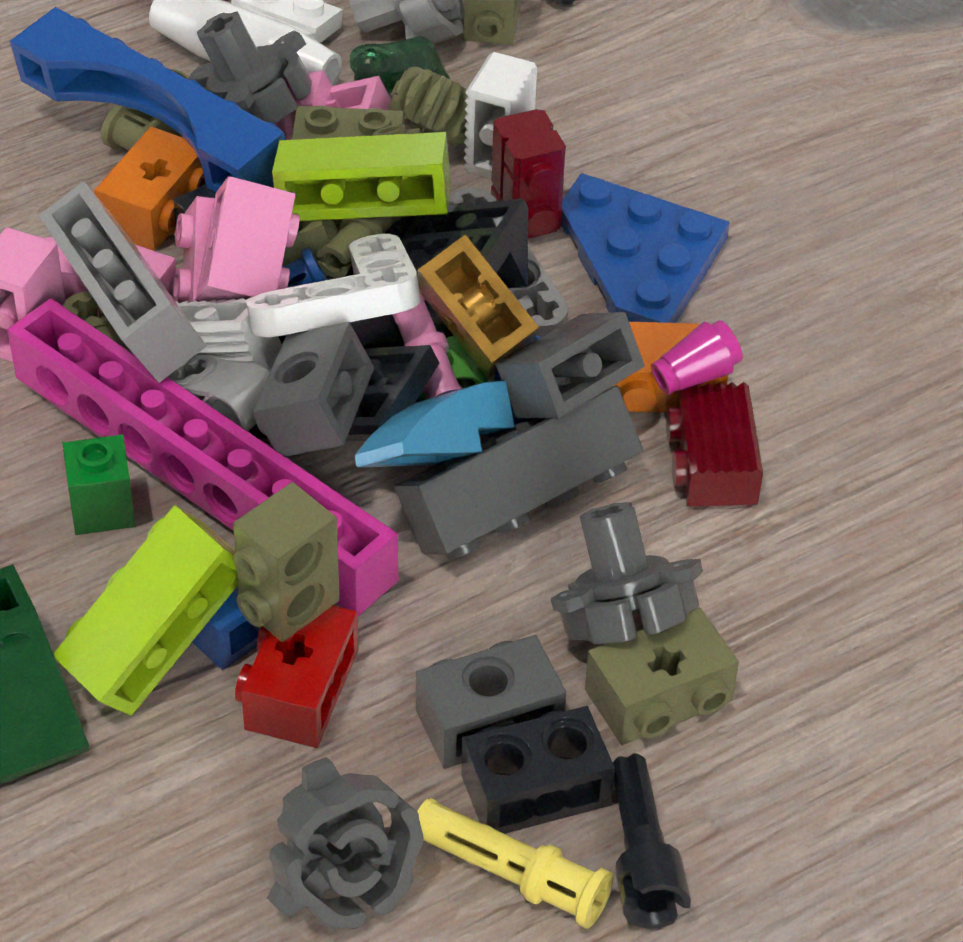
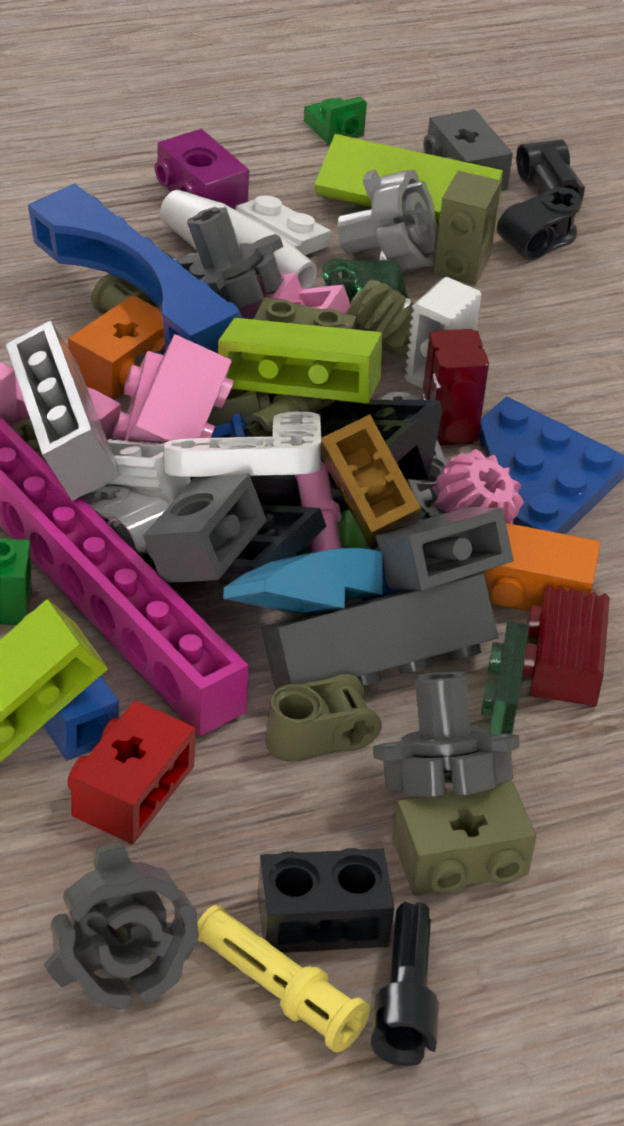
camera: 10 degrees right, 5 degrees down
olive brick [233,482,339,642] -> none
dark grey brick [416,634,566,769] -> none
dark pink cone [651,320,743,395] -> none
none -> olive piece [265,674,382,762]
none -> bright pink gear [432,449,524,524]
none -> clear green plate [481,621,530,734]

